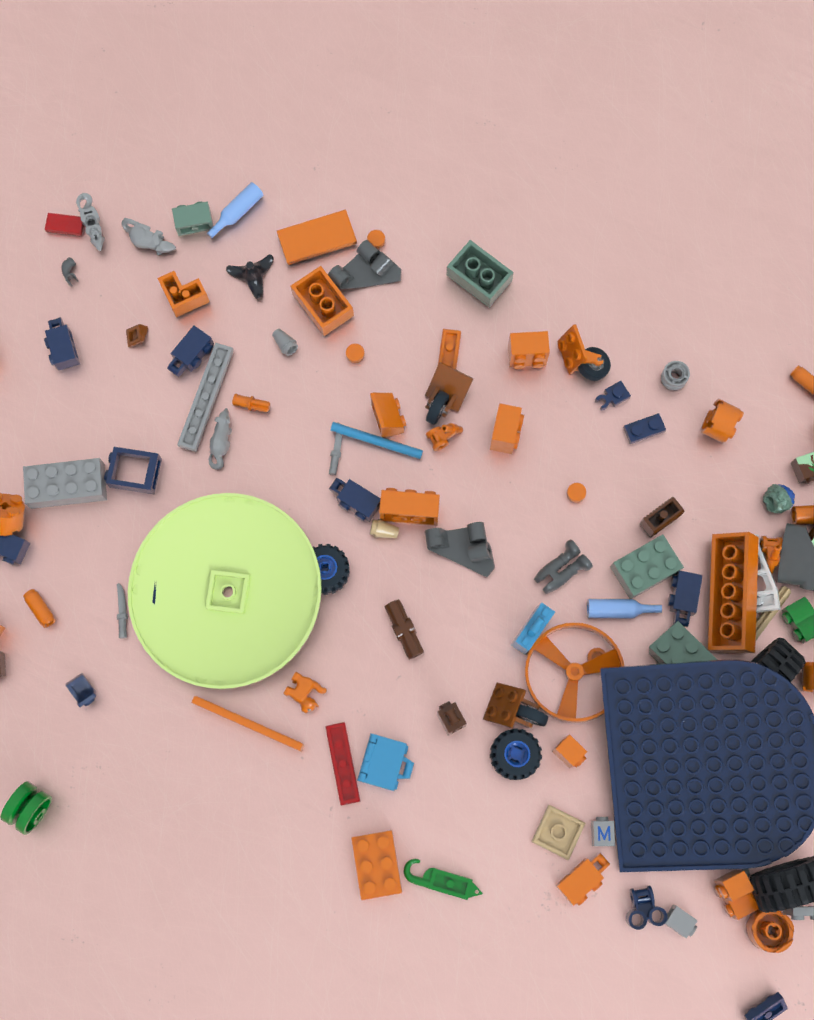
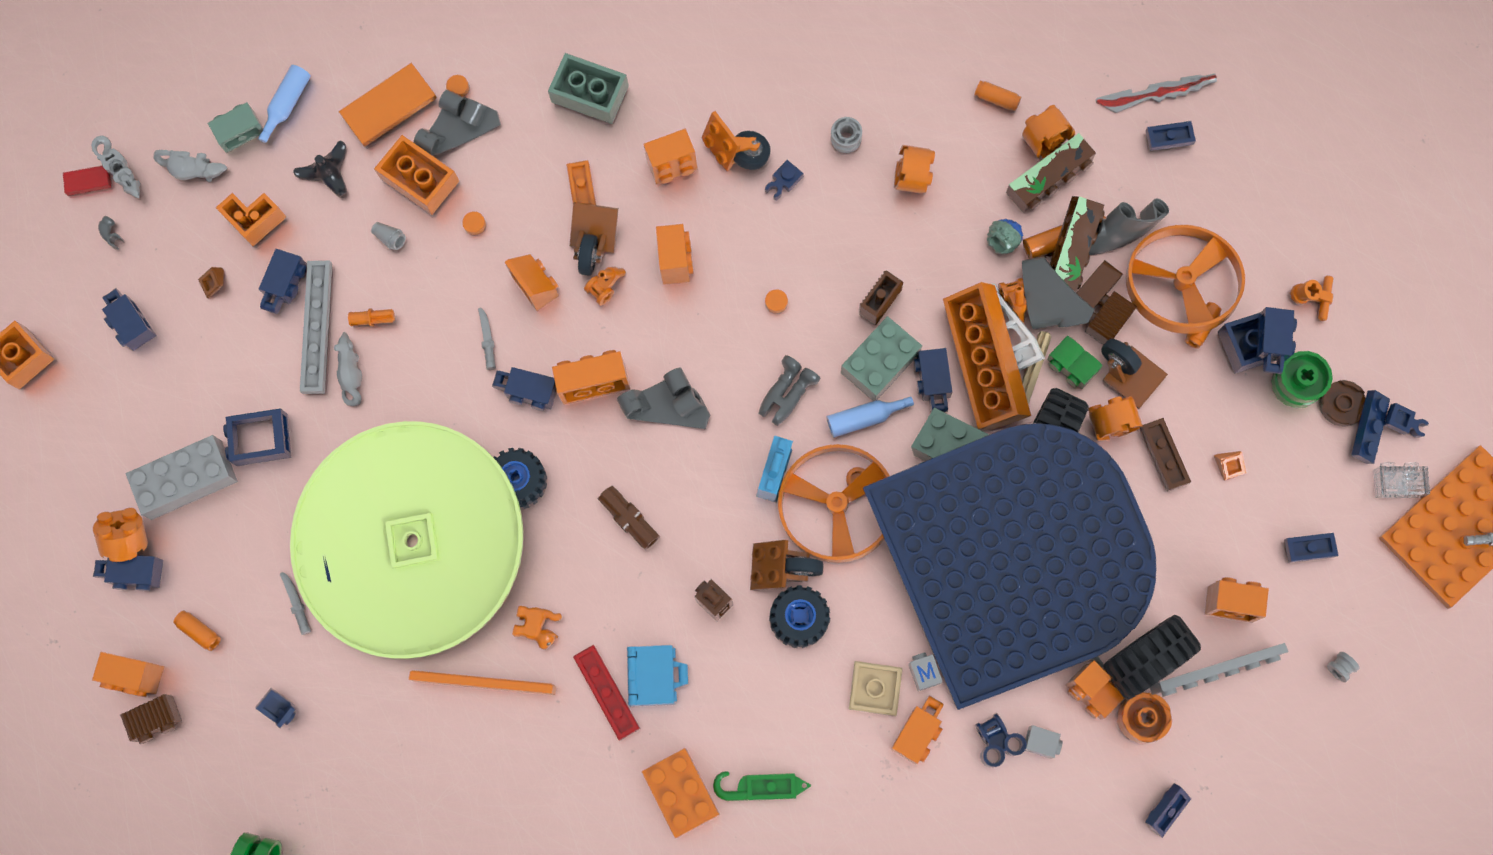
camera: 15 degrees left, 0 degrees up
dark azure piece [330,422,423,459] -> none
tan cone [370,519,399,539] -> none
orange brick [552,734,588,768] -> none
dark blue plate [623,413,666,444] -> none

